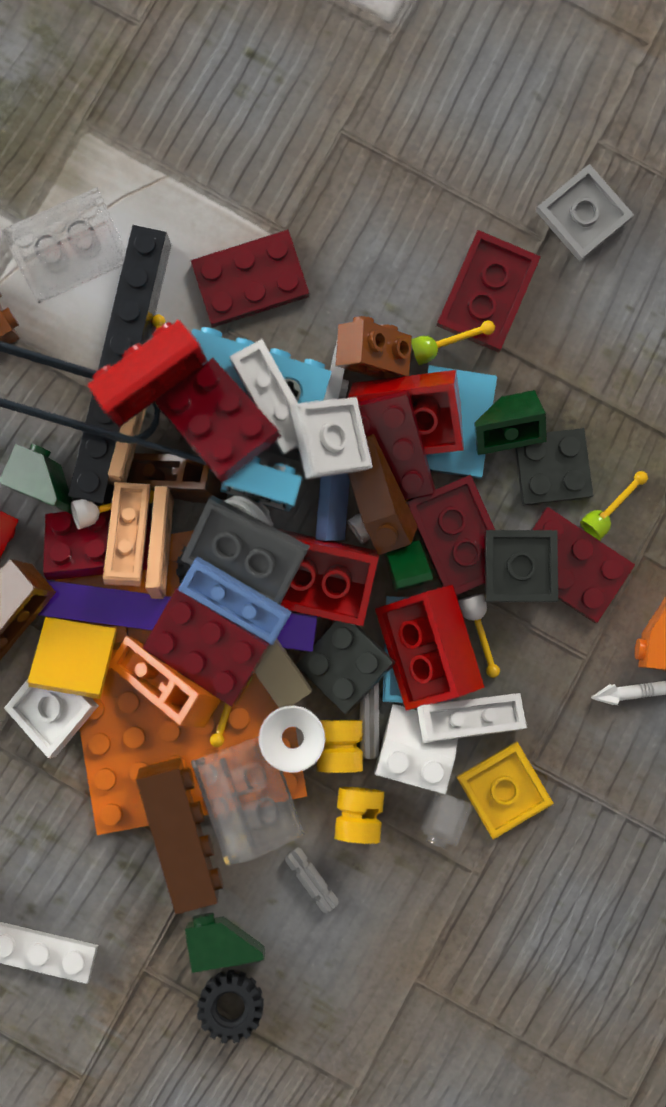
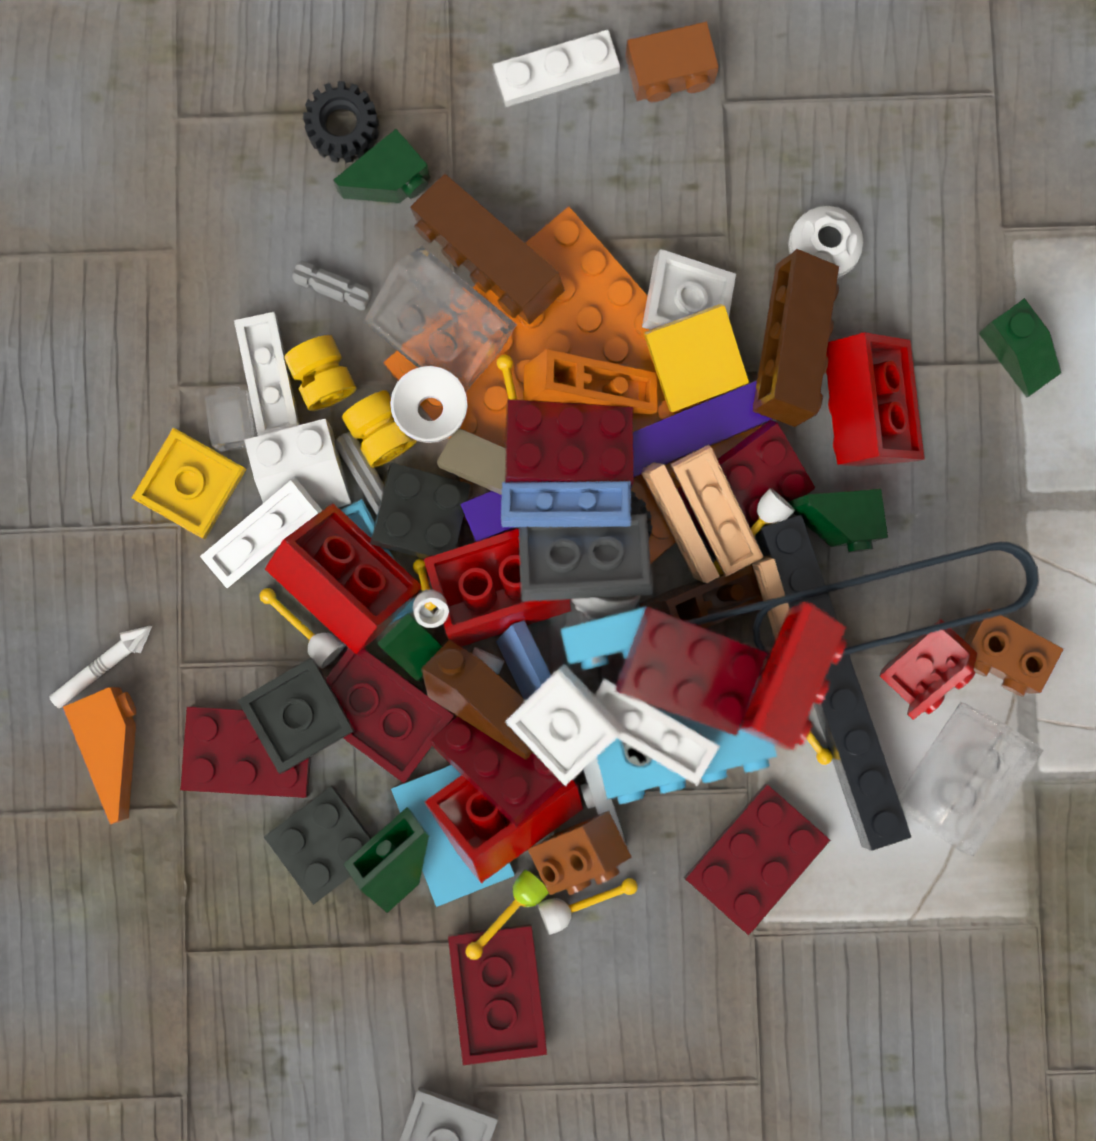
camera: 150 degrees right, 0 degrees up
hinge [580,471,648,541] -> none
none -> white plate [234,312,300,436]
none -> white hinge [413,559,449,628]
none -> hinge [538,878,638,935]
none -> bracket [879,619,977,720]

